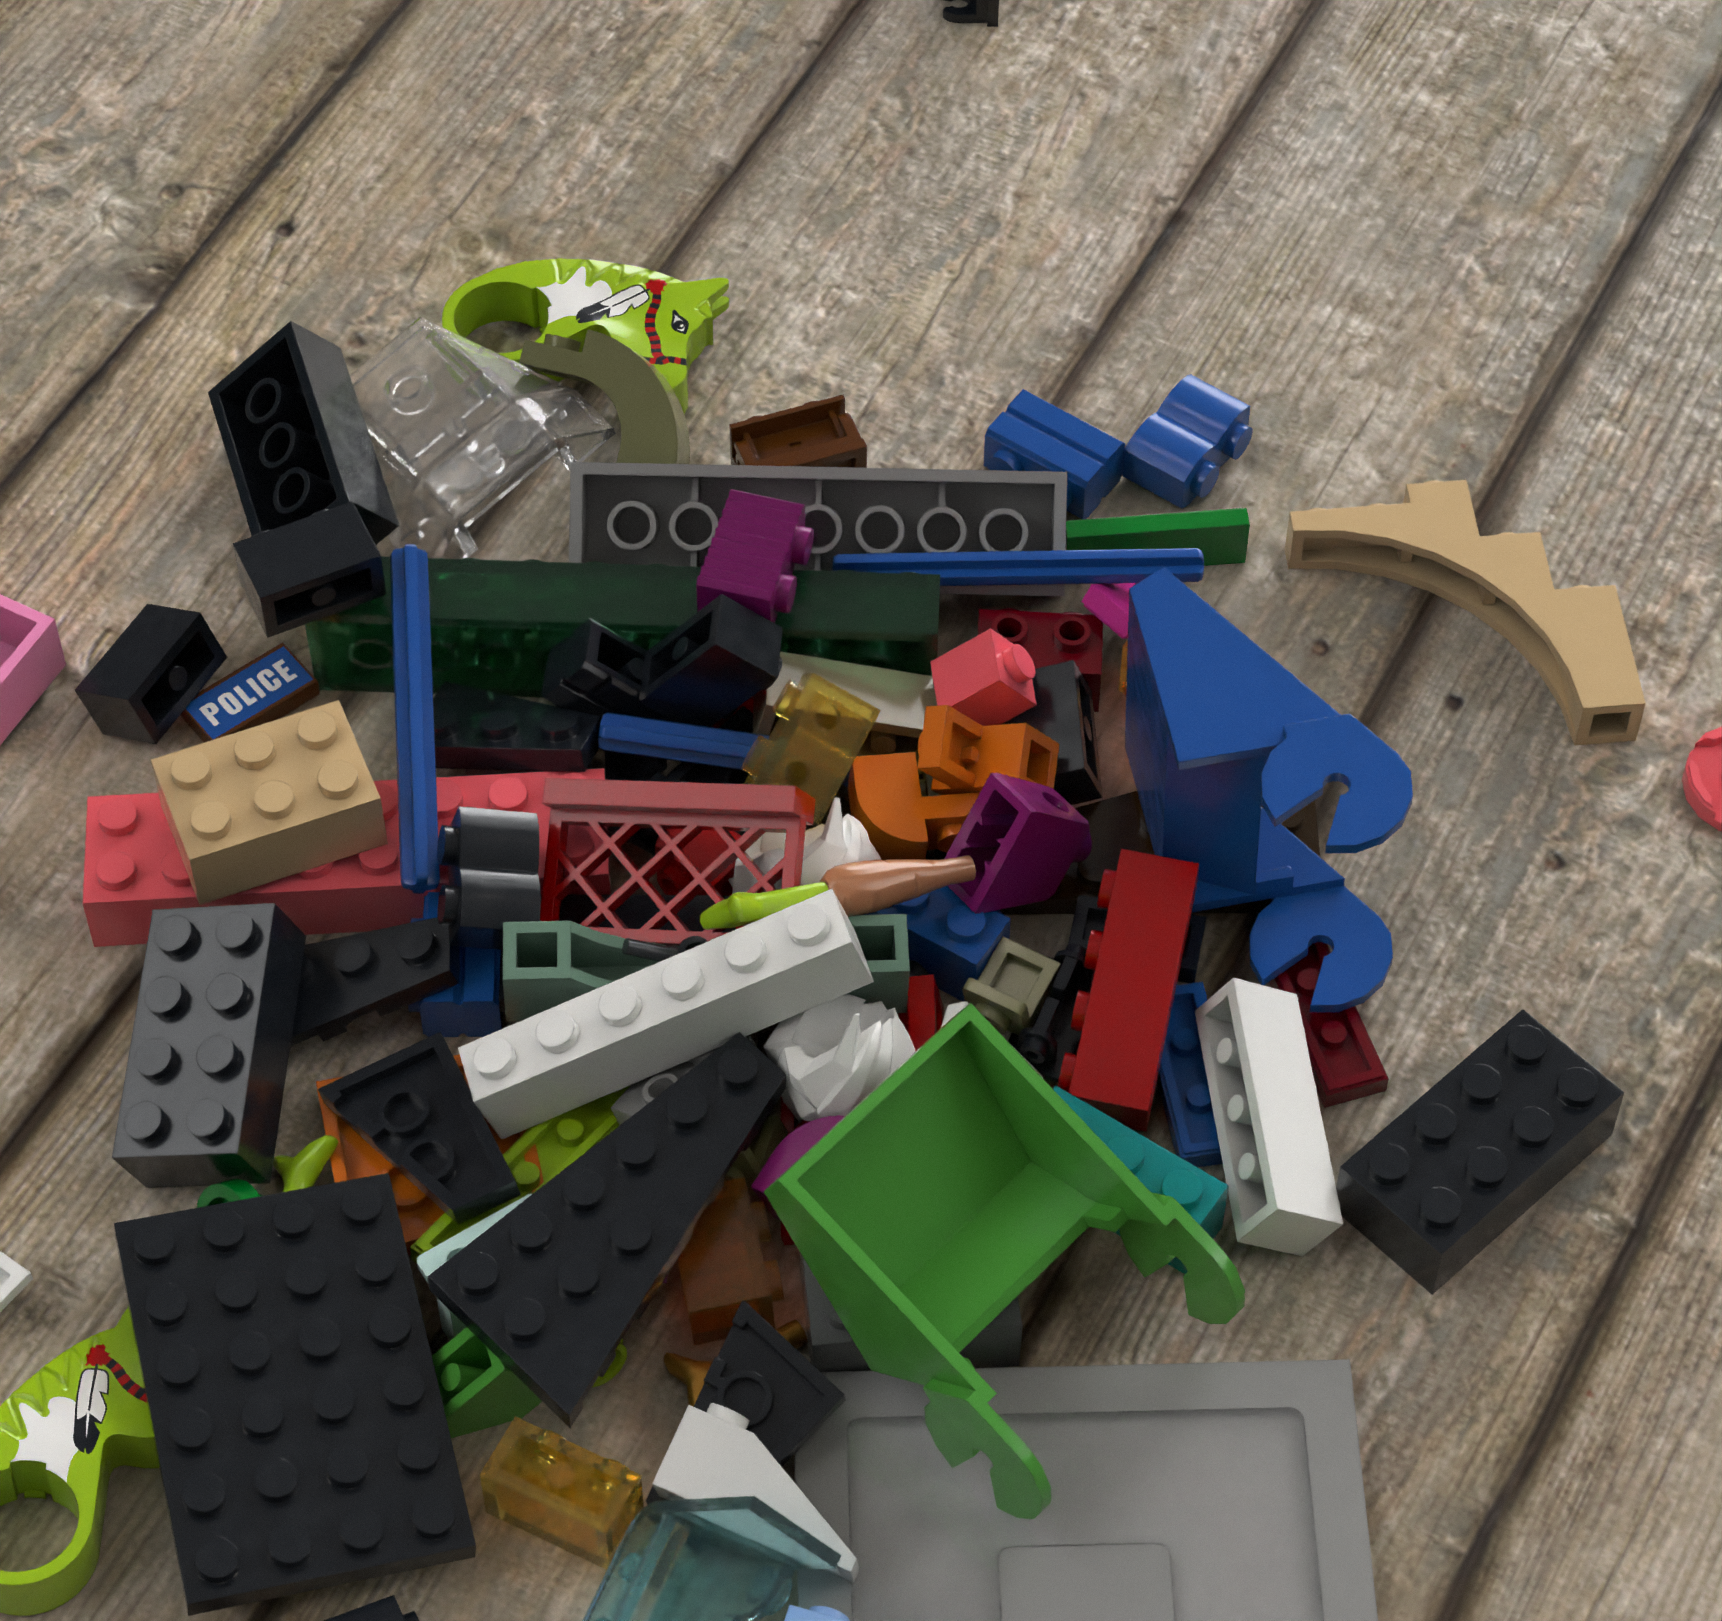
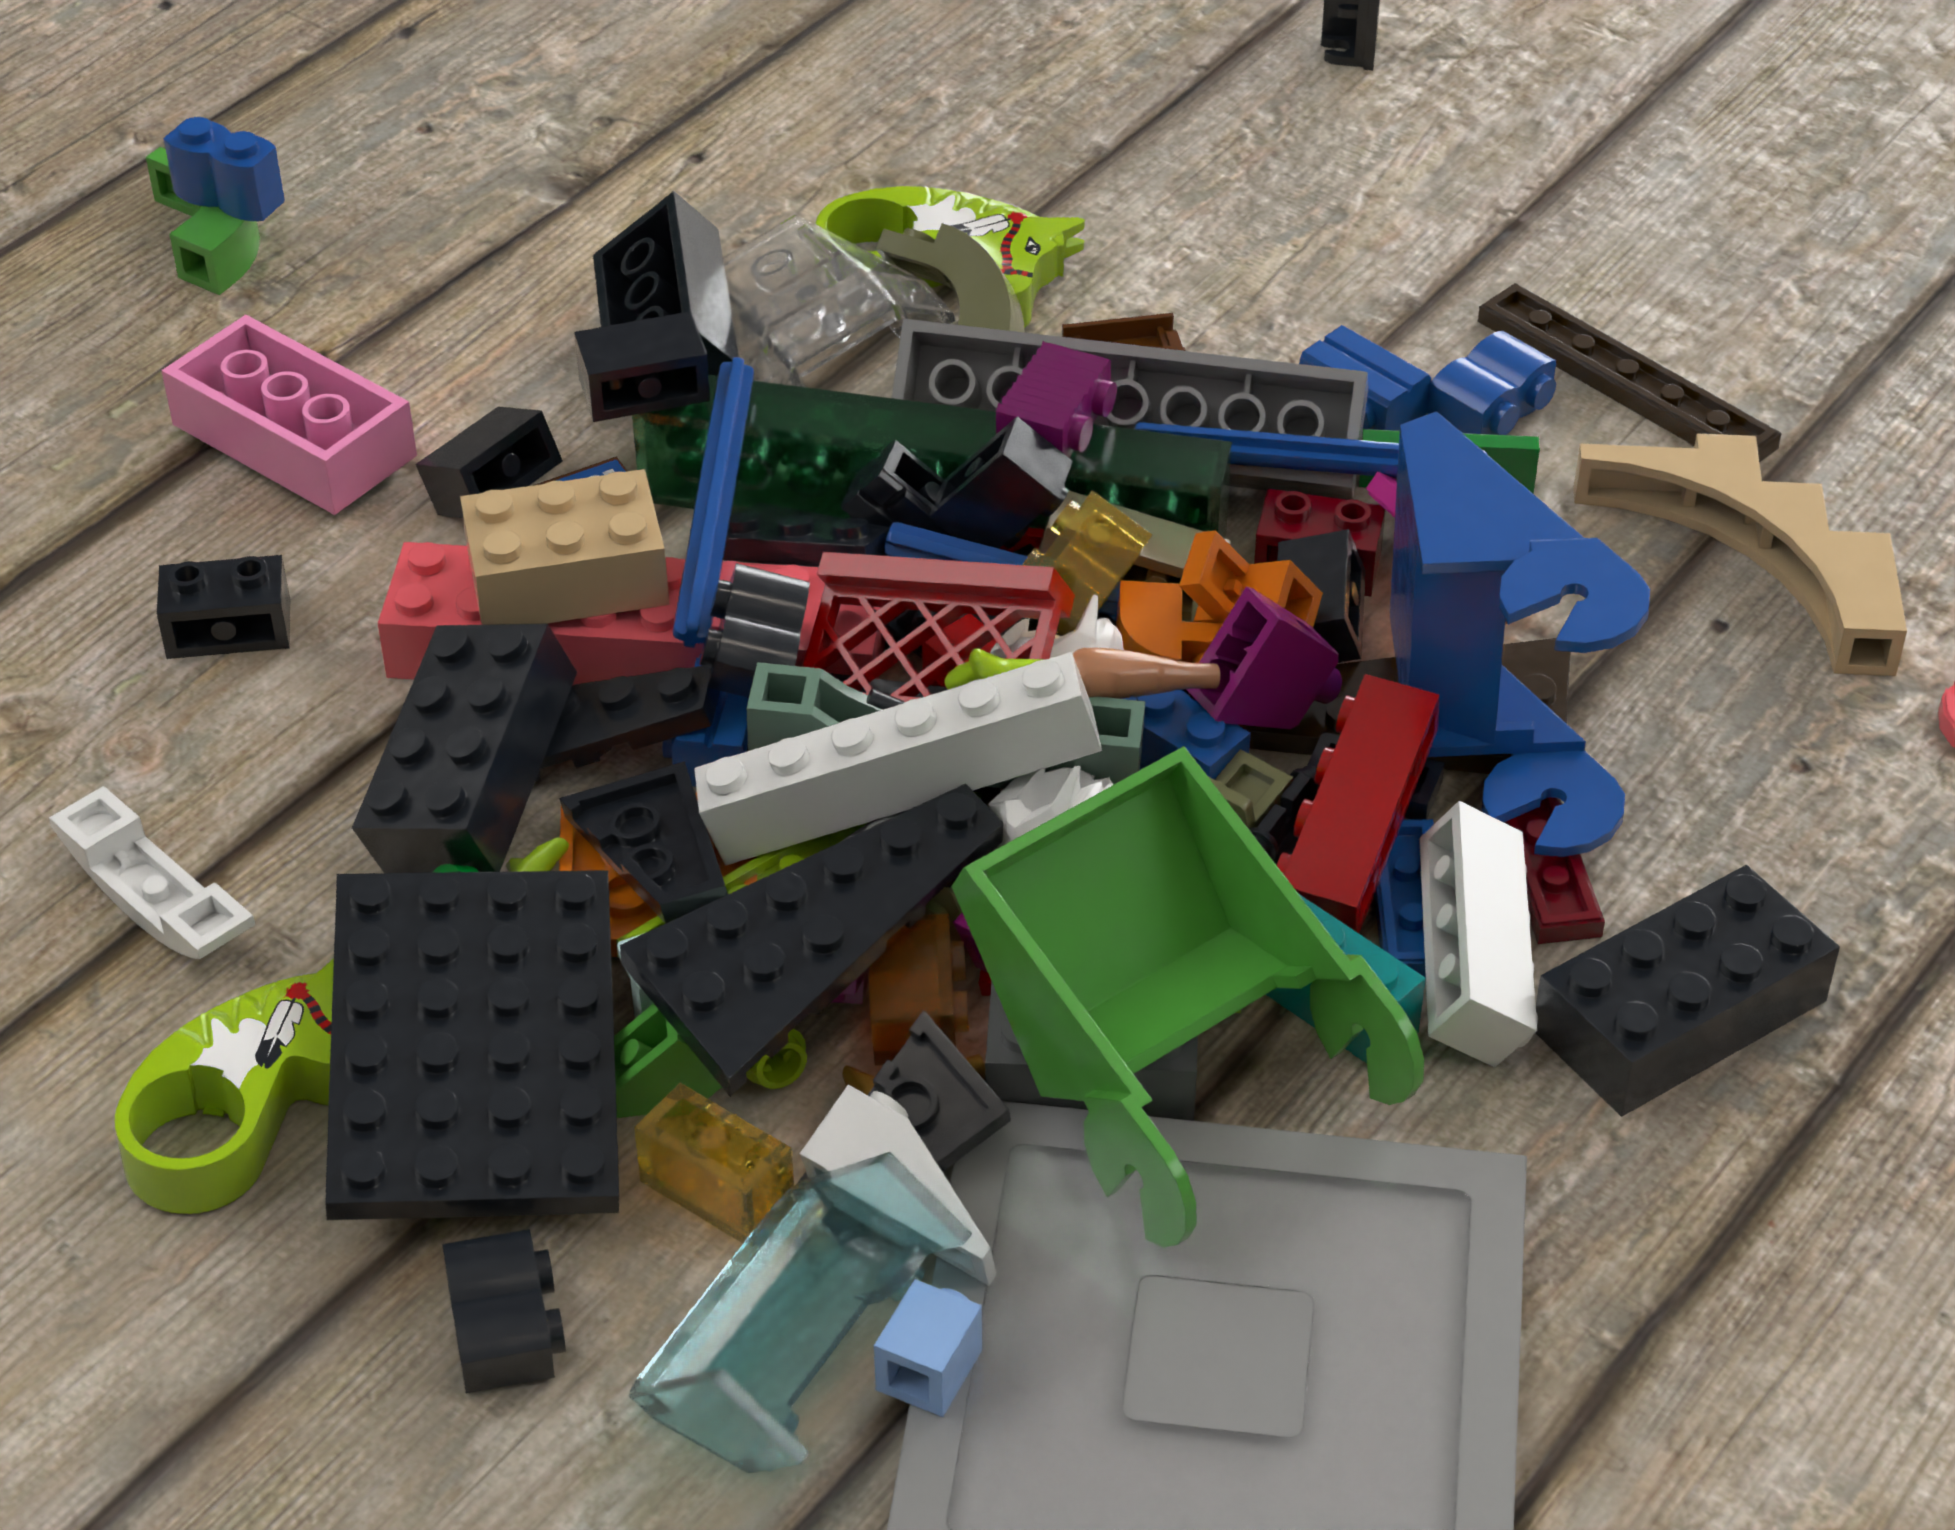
camera: 10 degrees right, 10 degrees down
coral brick [930,628,1037,726] -> none
none -> dark brown tile [1478,283,1782,462]

